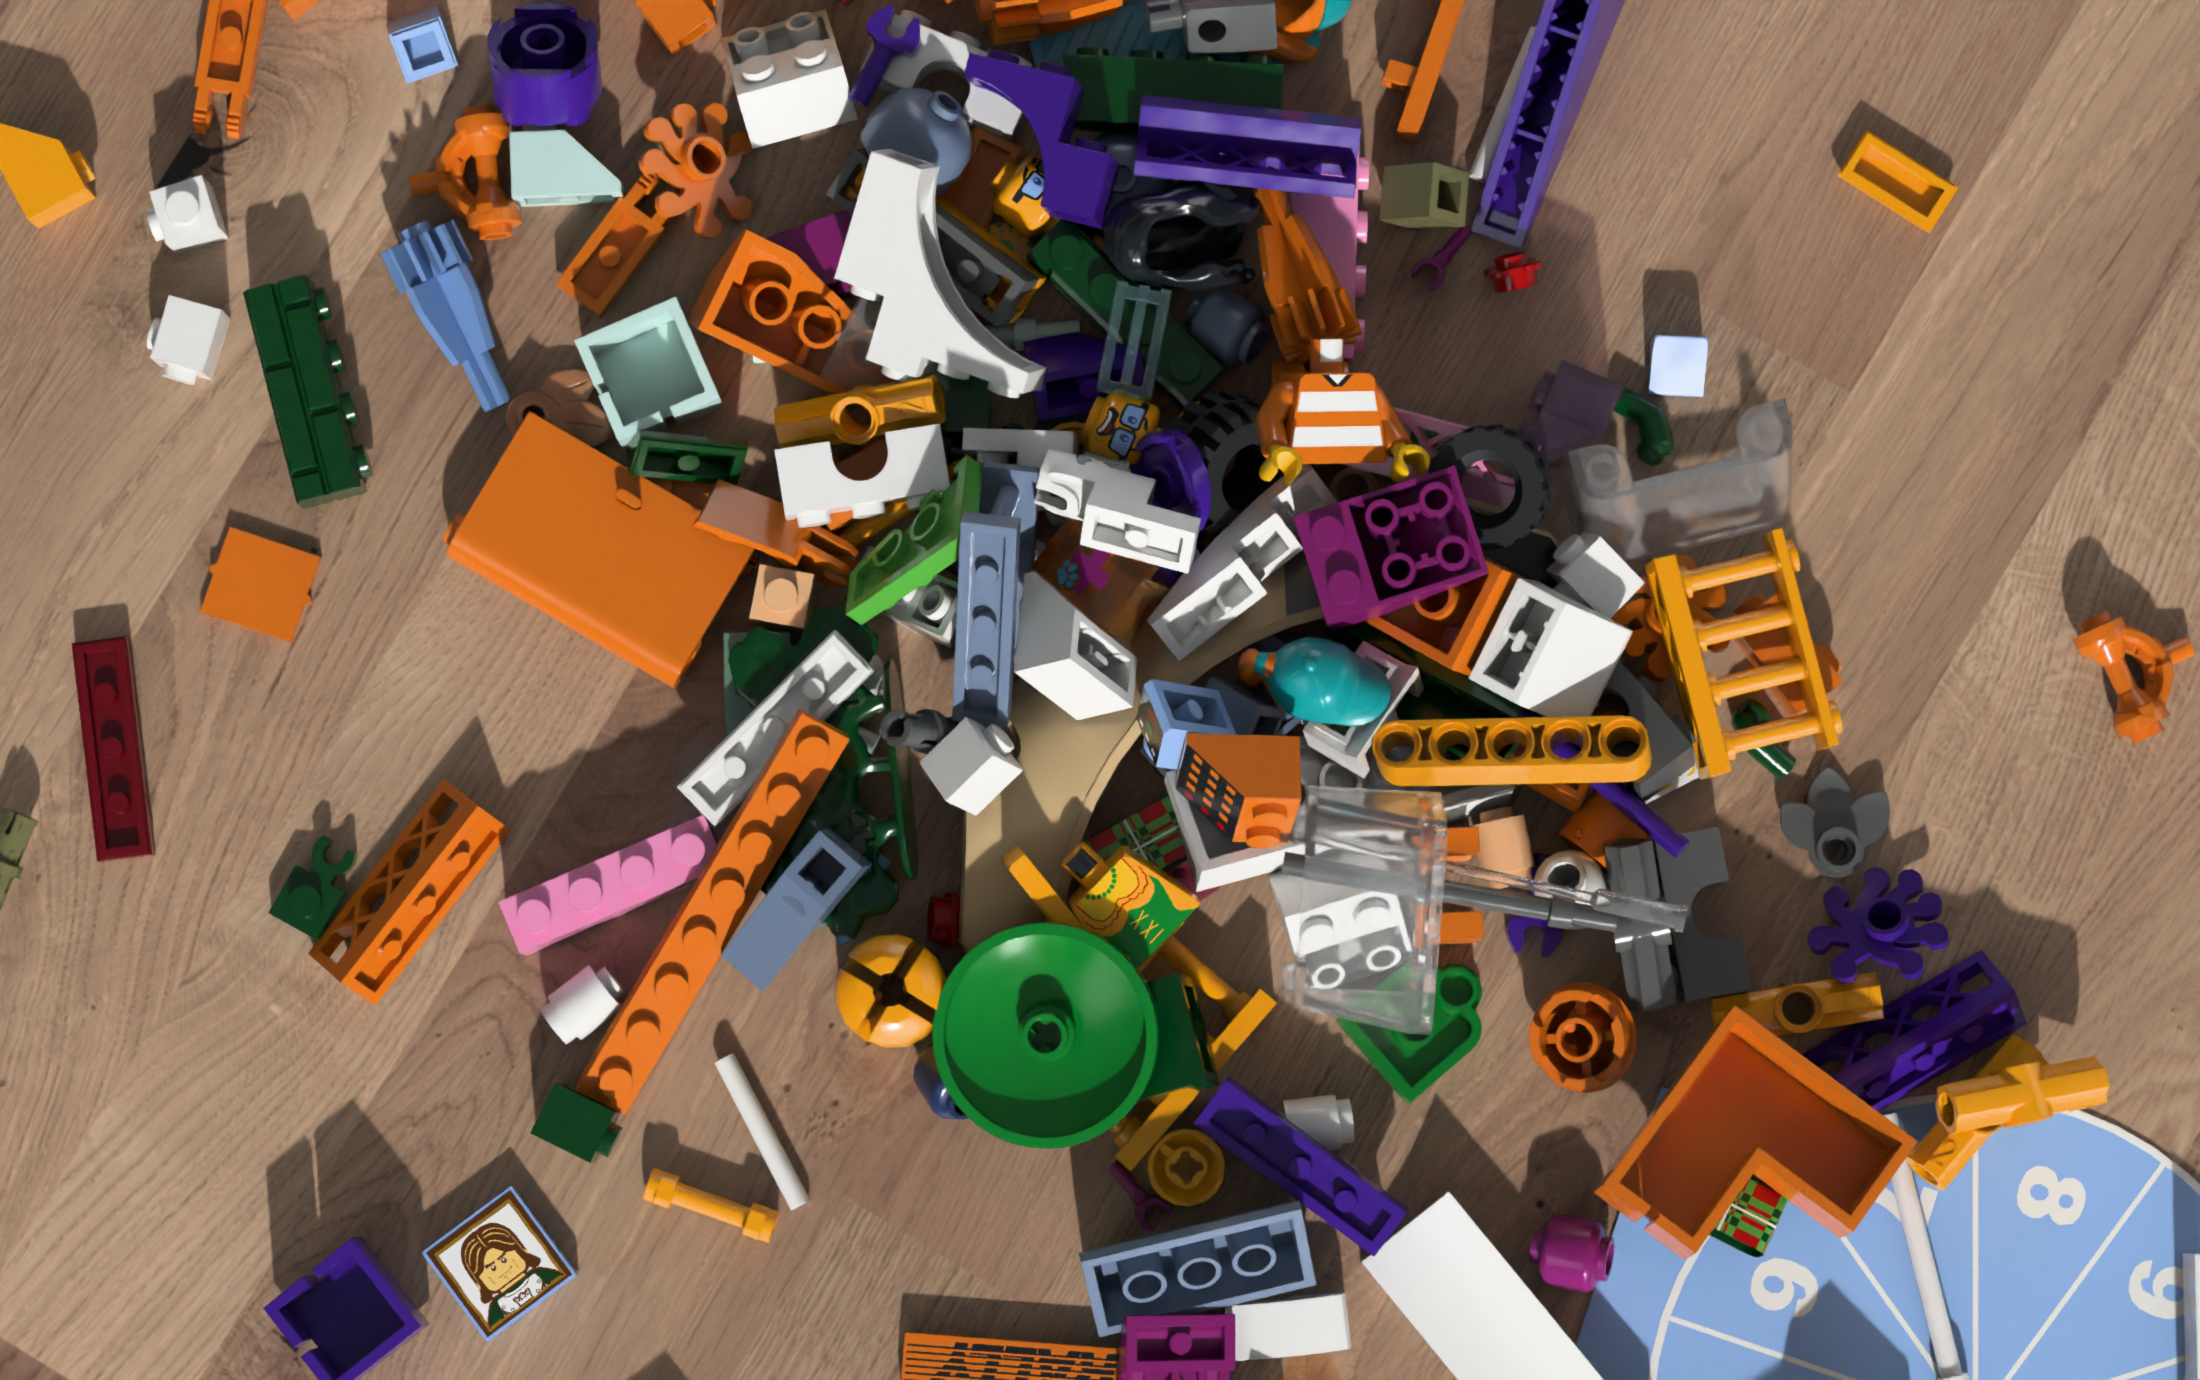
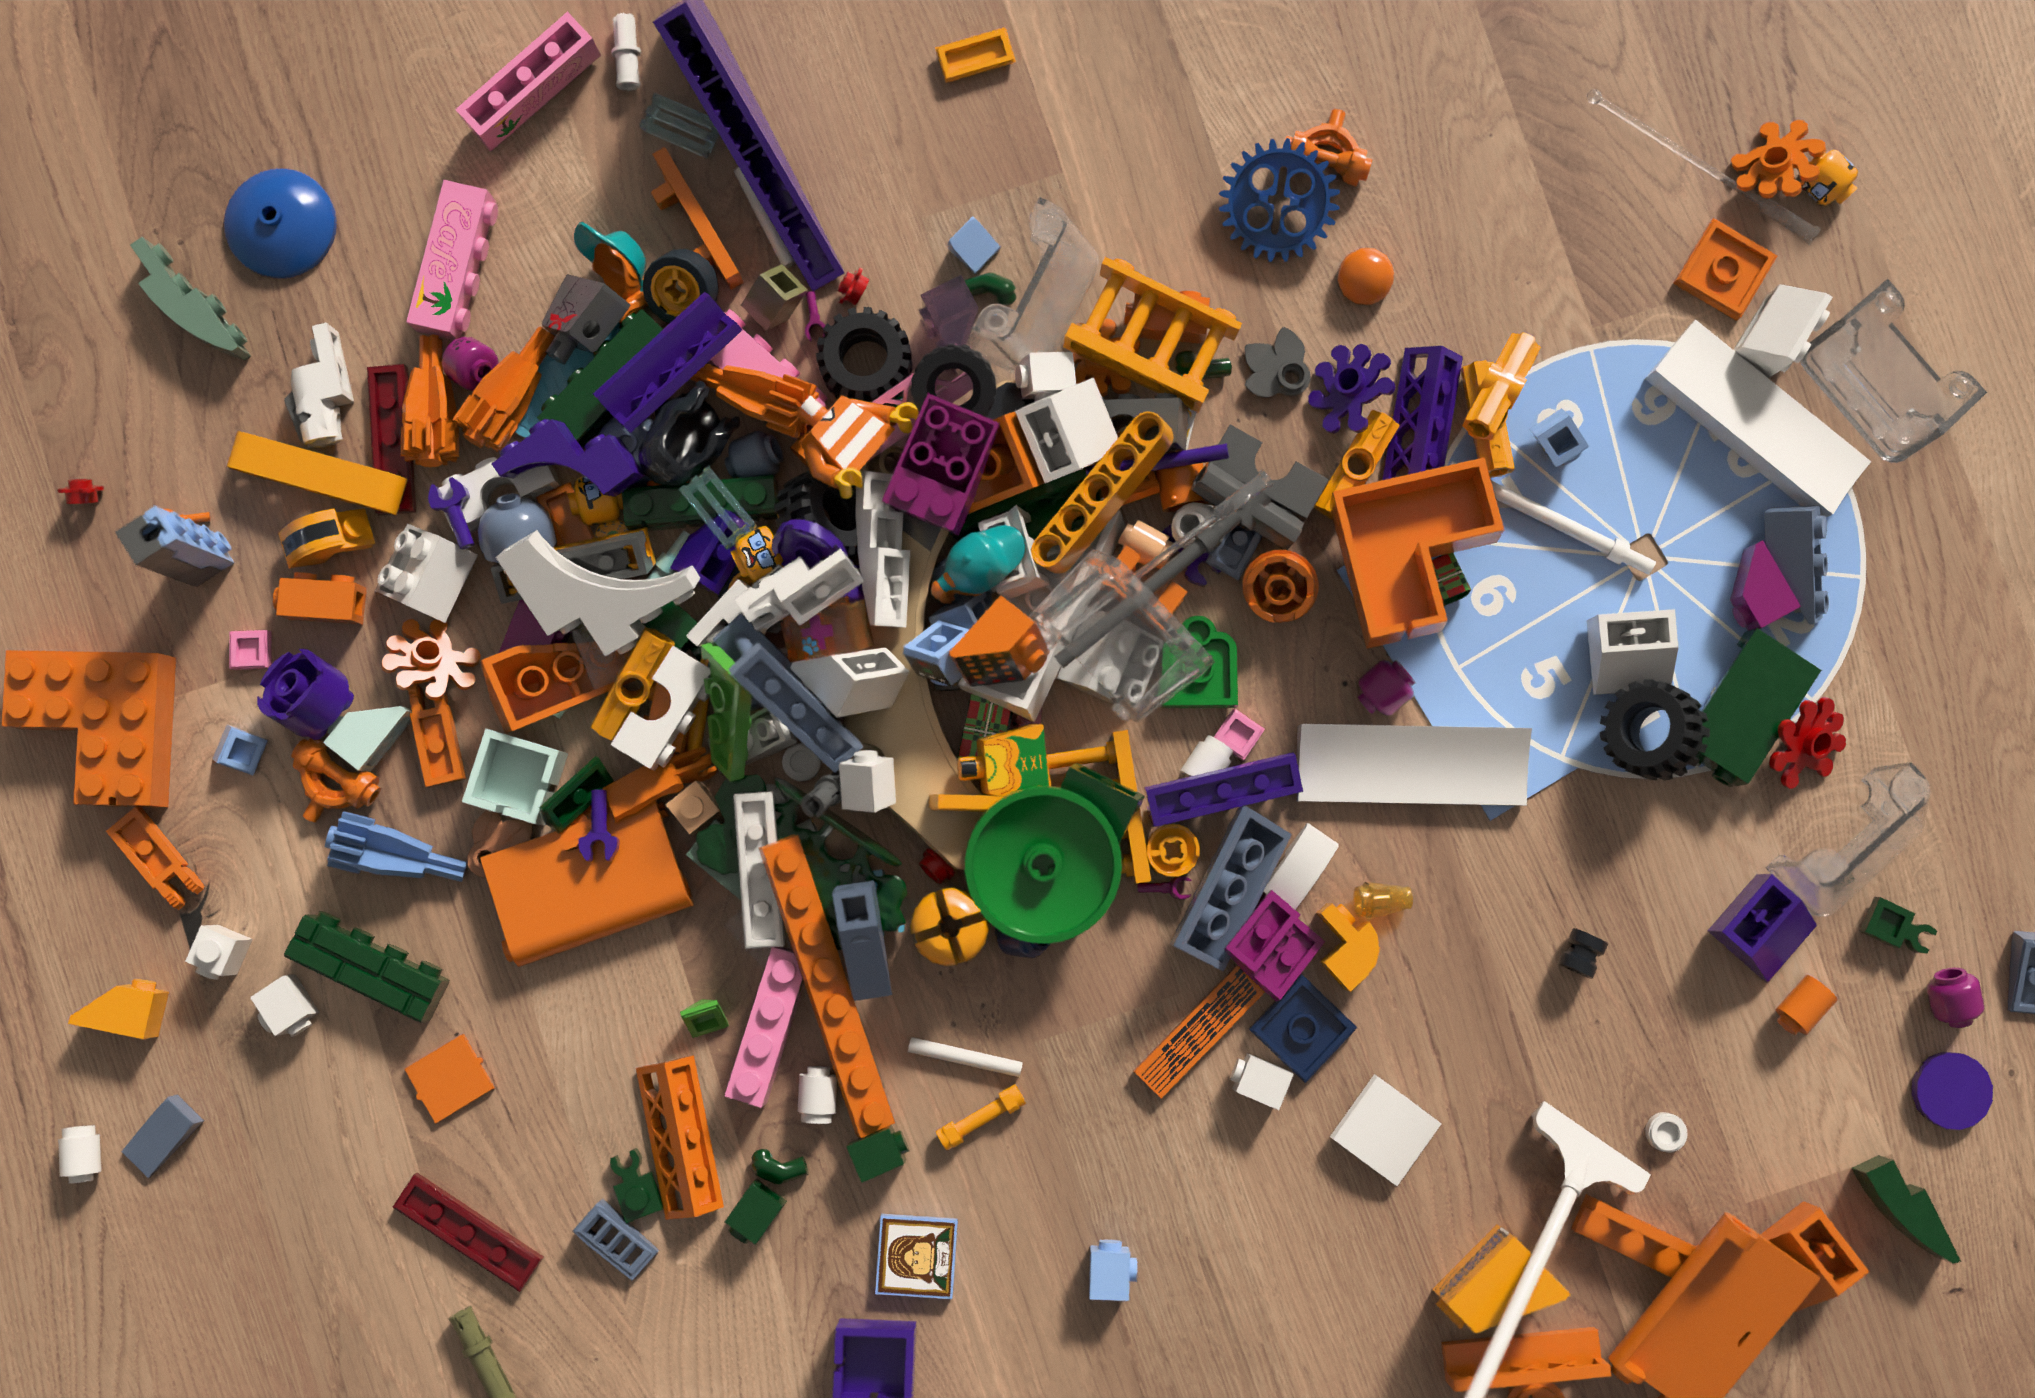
camera: 45 degrees left, 0 degrees up
none -> sand blue slope [572,1199,659,1281]
none -> dark purple bar [578,790,620,862]
none -> wheel [642,249,719,323]
none -> bright green slope [680,999,729,1038]
none -> dark green brick [724,1178,787,1245]
none -> dark green arm [751,1149,809,1185]
none -> white tile [782,743,821,782]
none -> black tyre [816,307,913,405]
none -> sand blue slope [1205,525,1262,580]
none -> bright pink tile [1214,708,1265,761]
none -> blue gear [1219,138,1340,262]
none -> orange hair [1337,248,1394,305]
none -> light blue brick [1530,408,1590,468]

